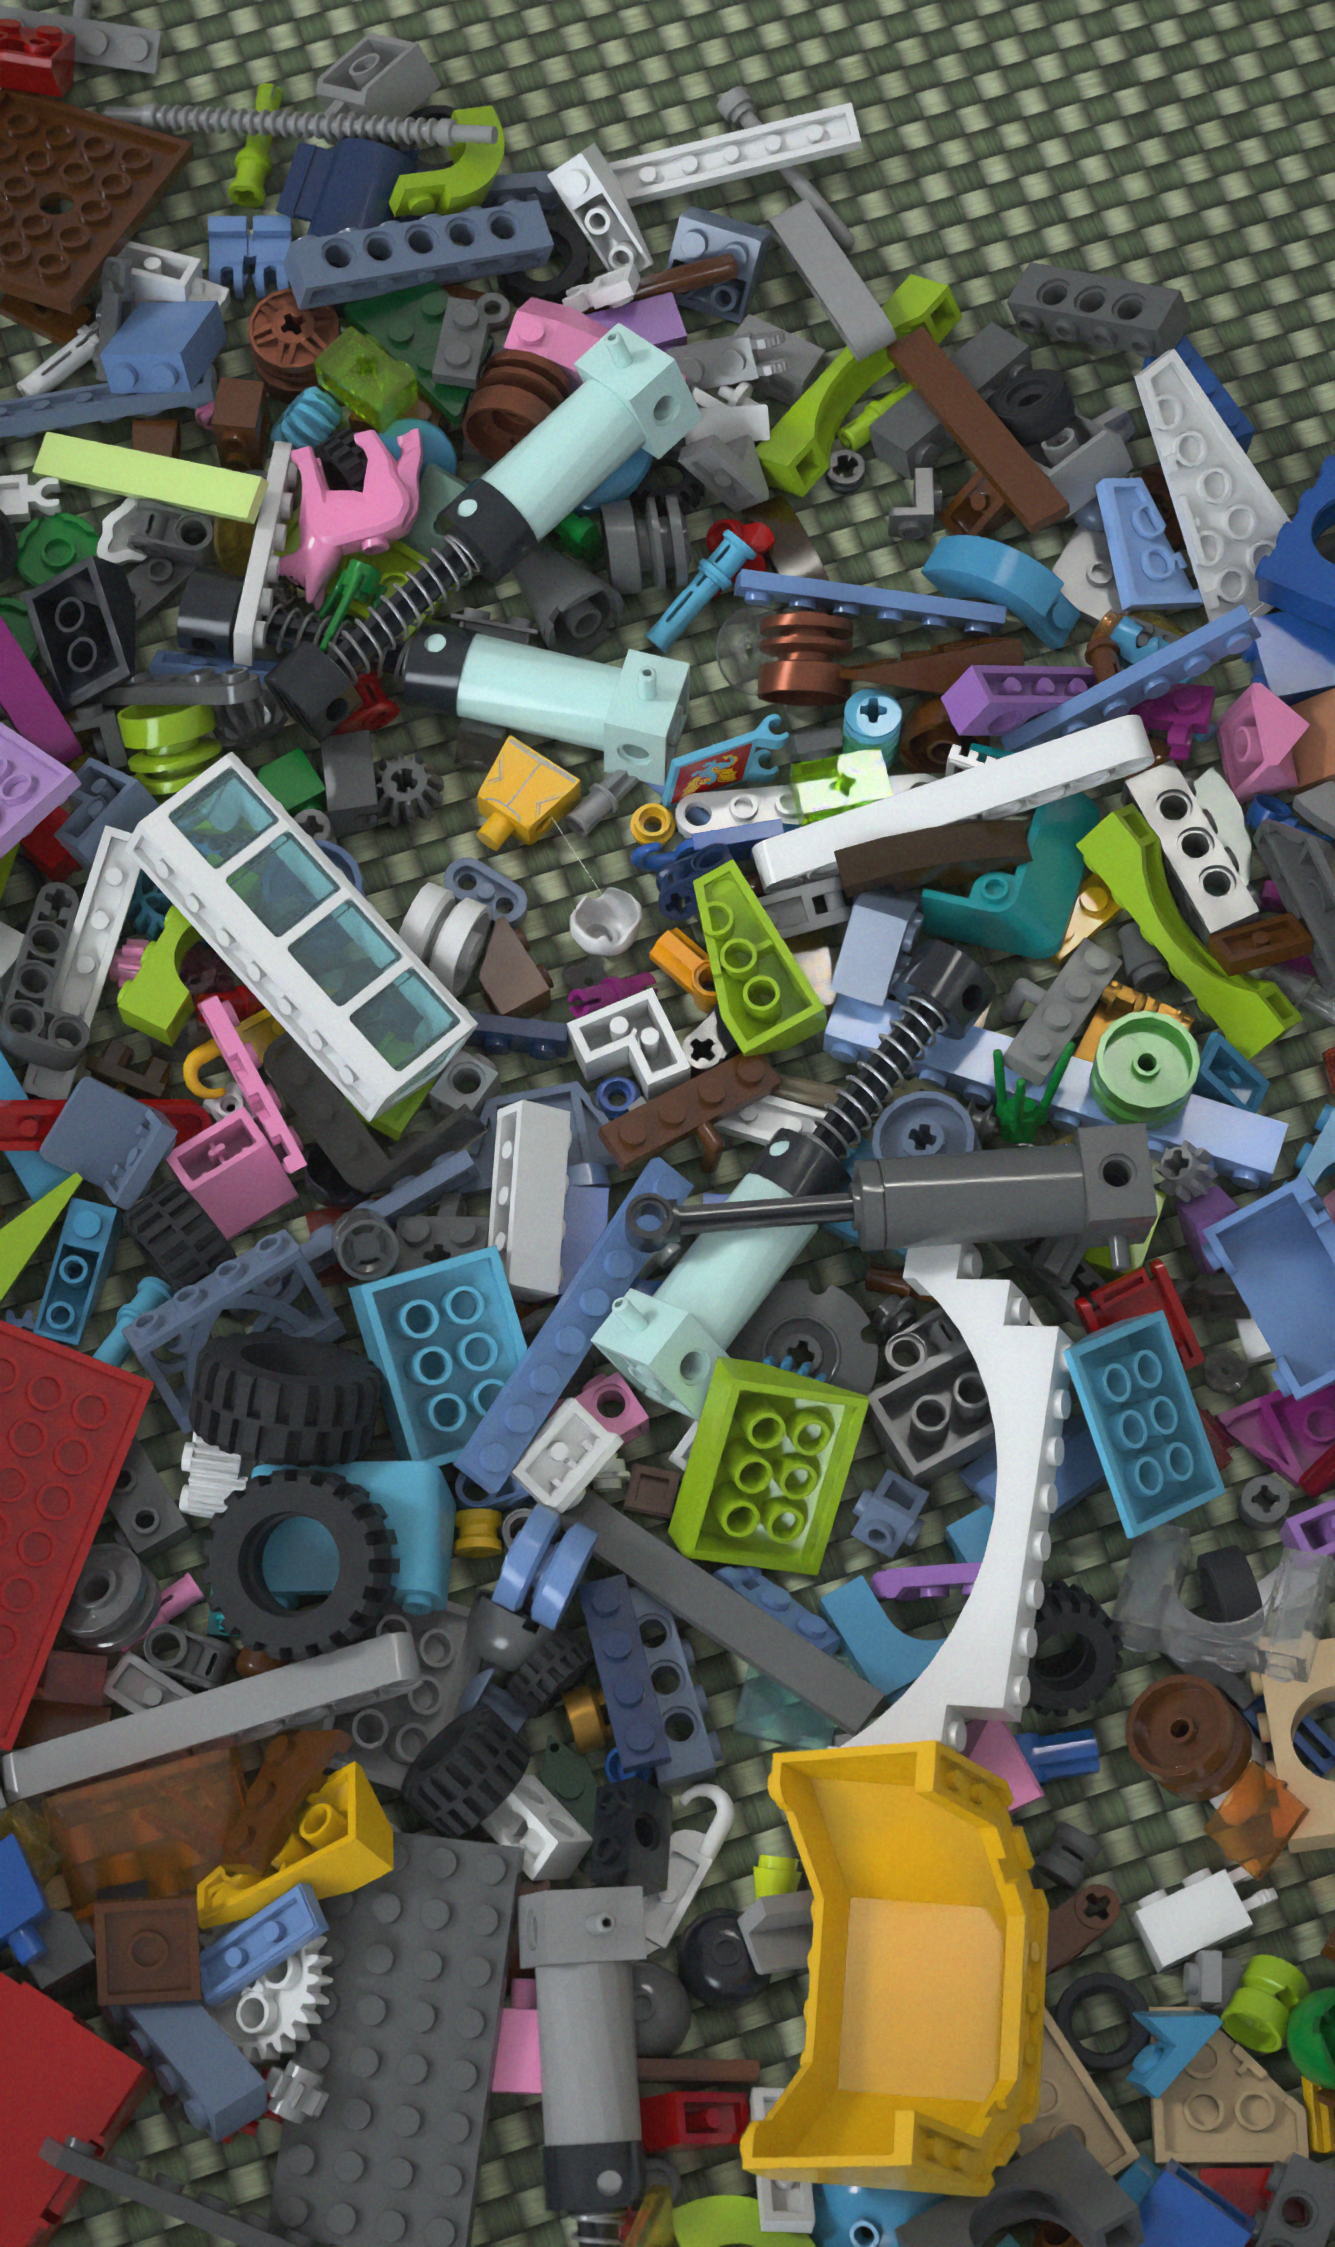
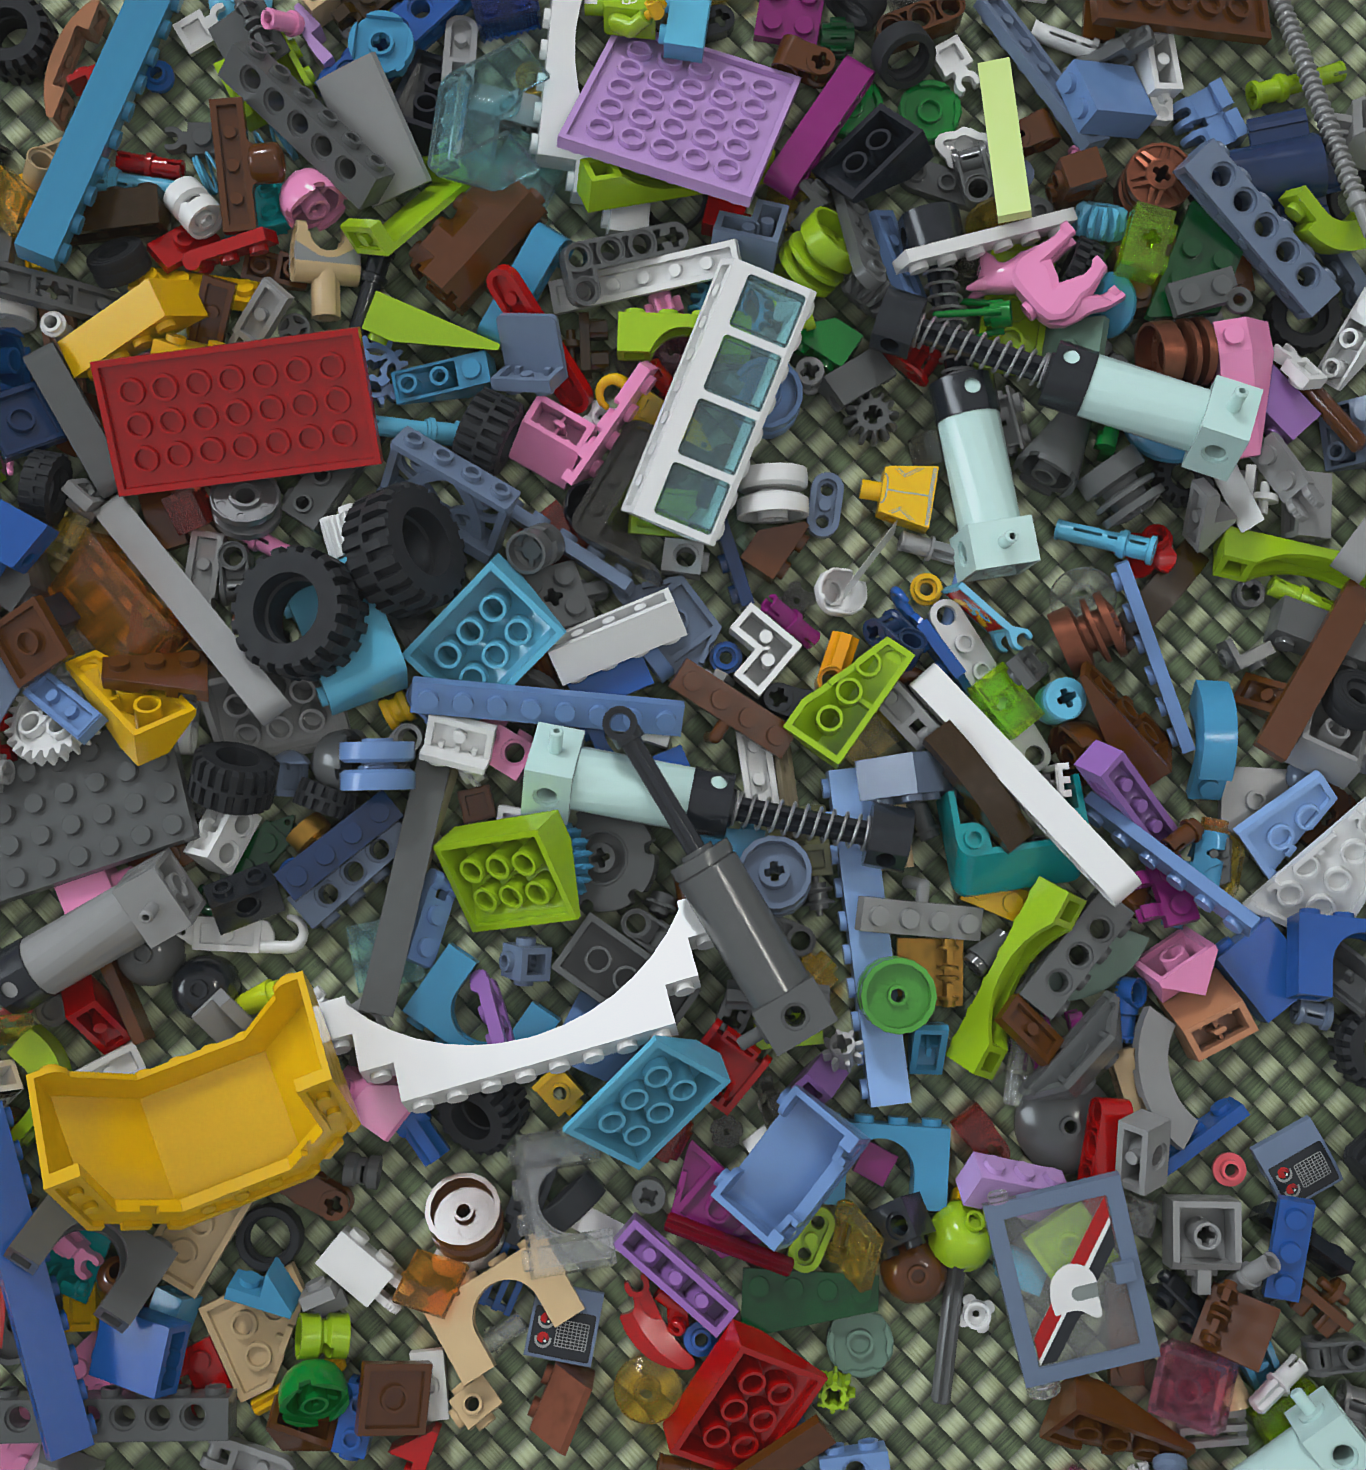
camera: 60 degrees right, 15 degrees up
green plant [993,1042,1075,1144] -> none
none -> yellow brick [531,1071,585,1117]

